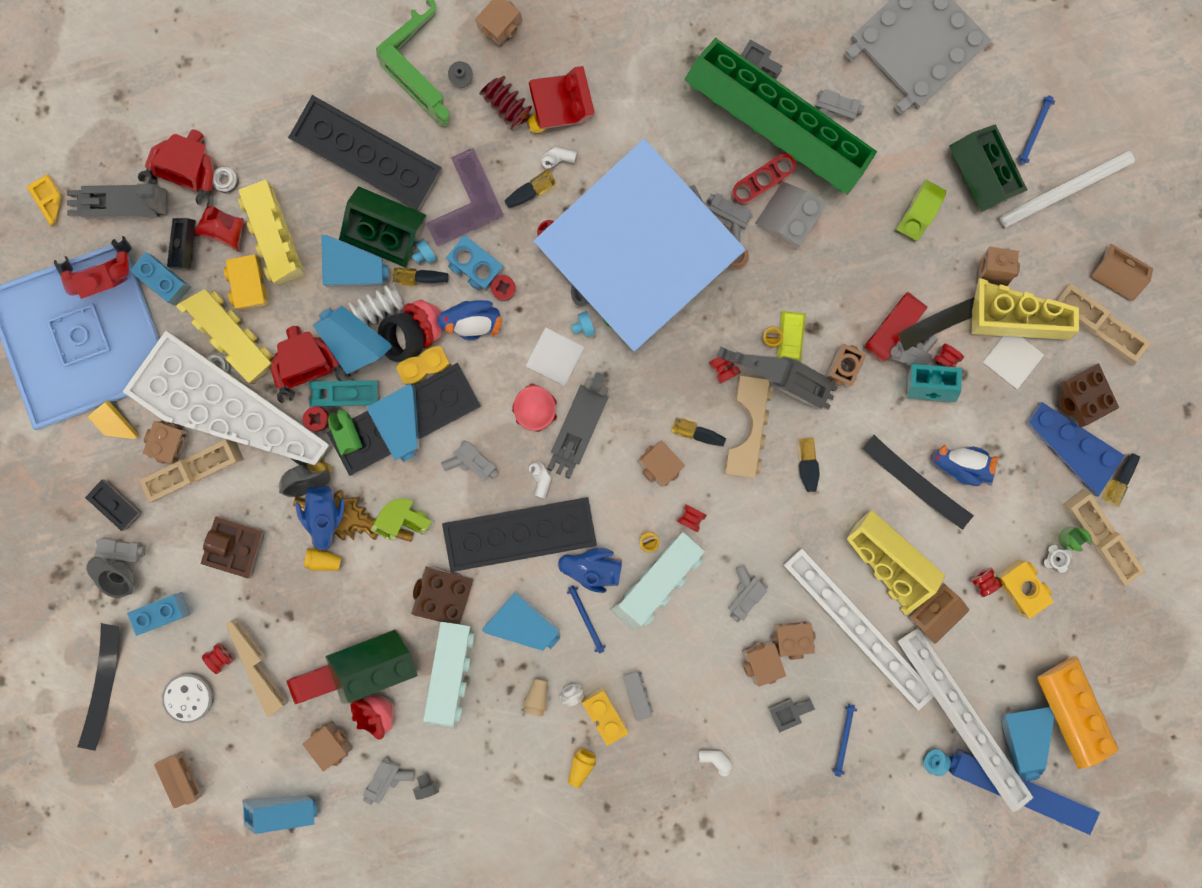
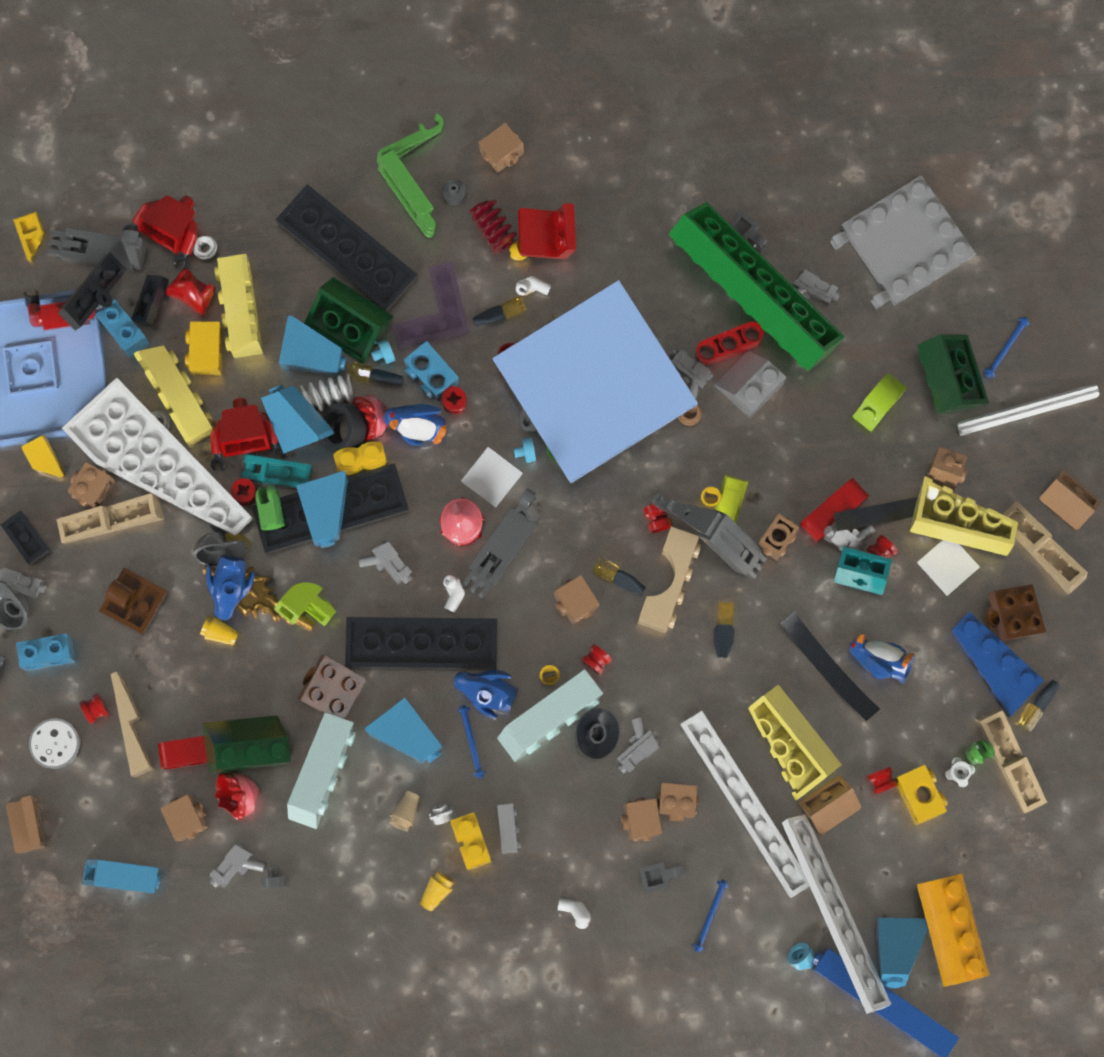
camera: 10 degrees right, 10 degrees down
none -> black hinge [58,252,127,331]
none -> black dish [575,708,619,759]

